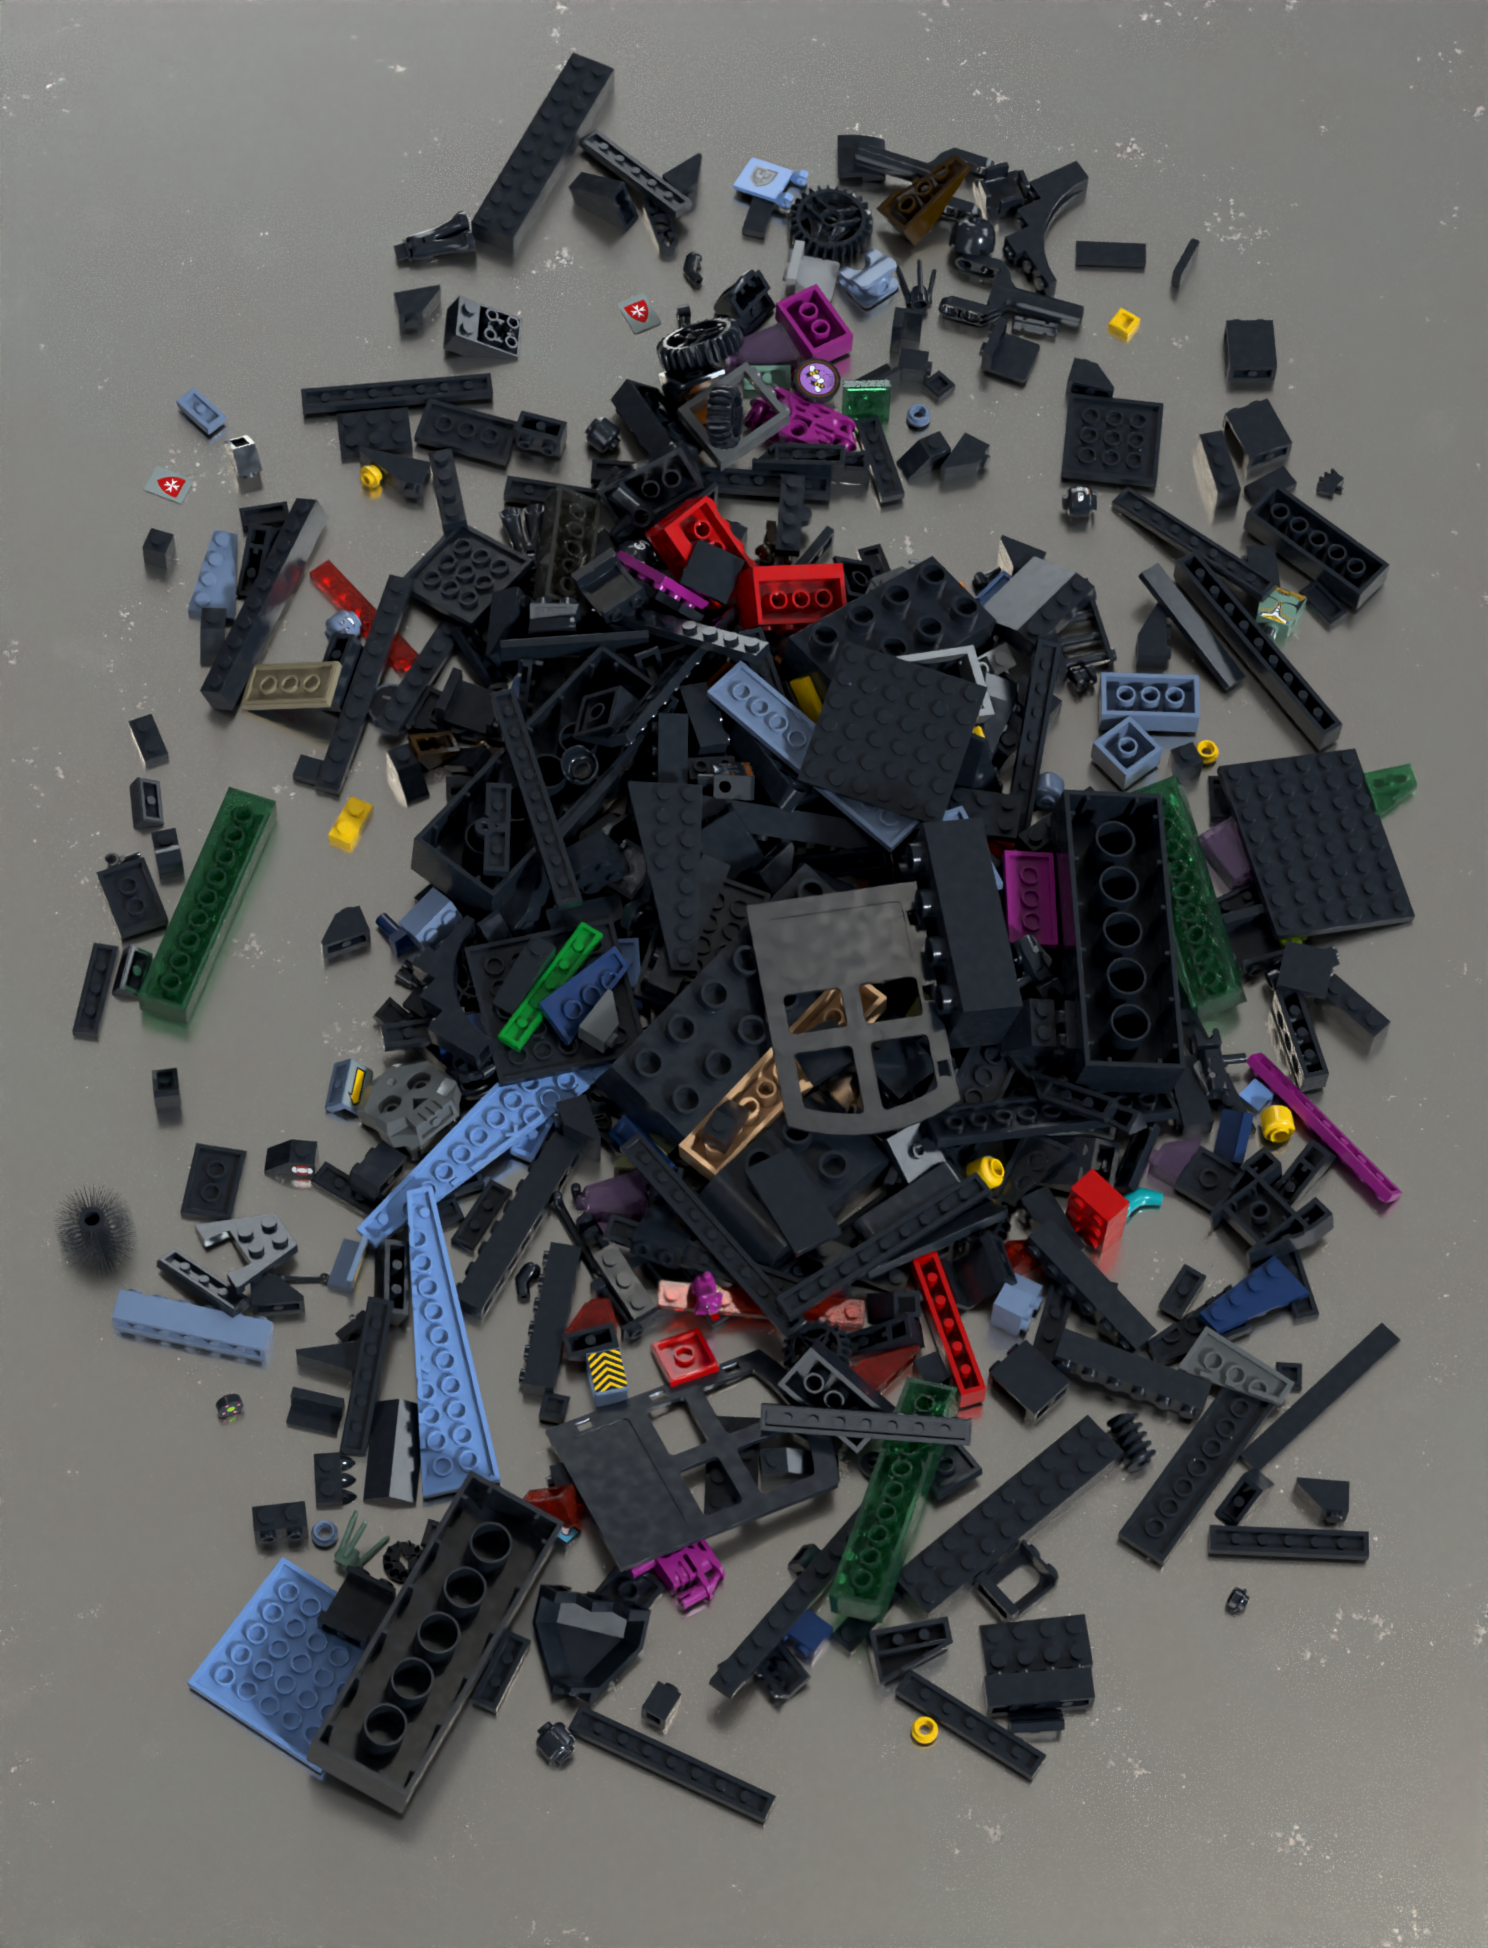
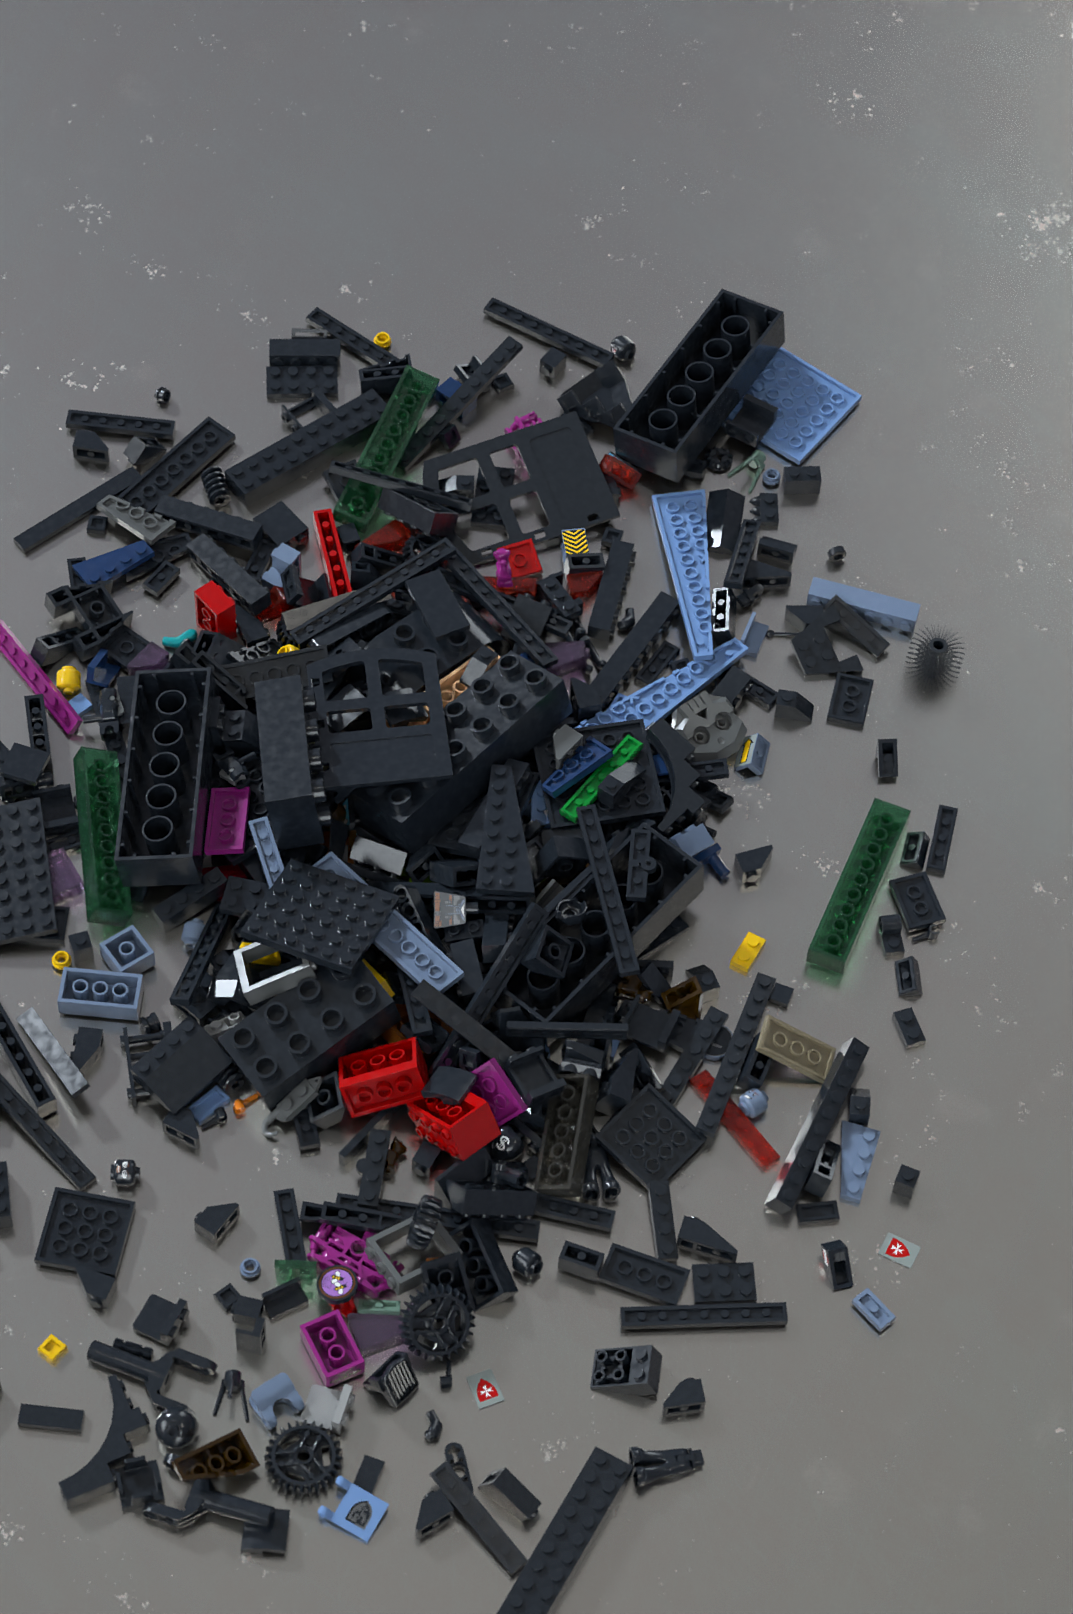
camera: 175 degrees left, 5 degrees down
yellow plate [360,464,382,488] -> none
black slope [896,431,951,482] -> none

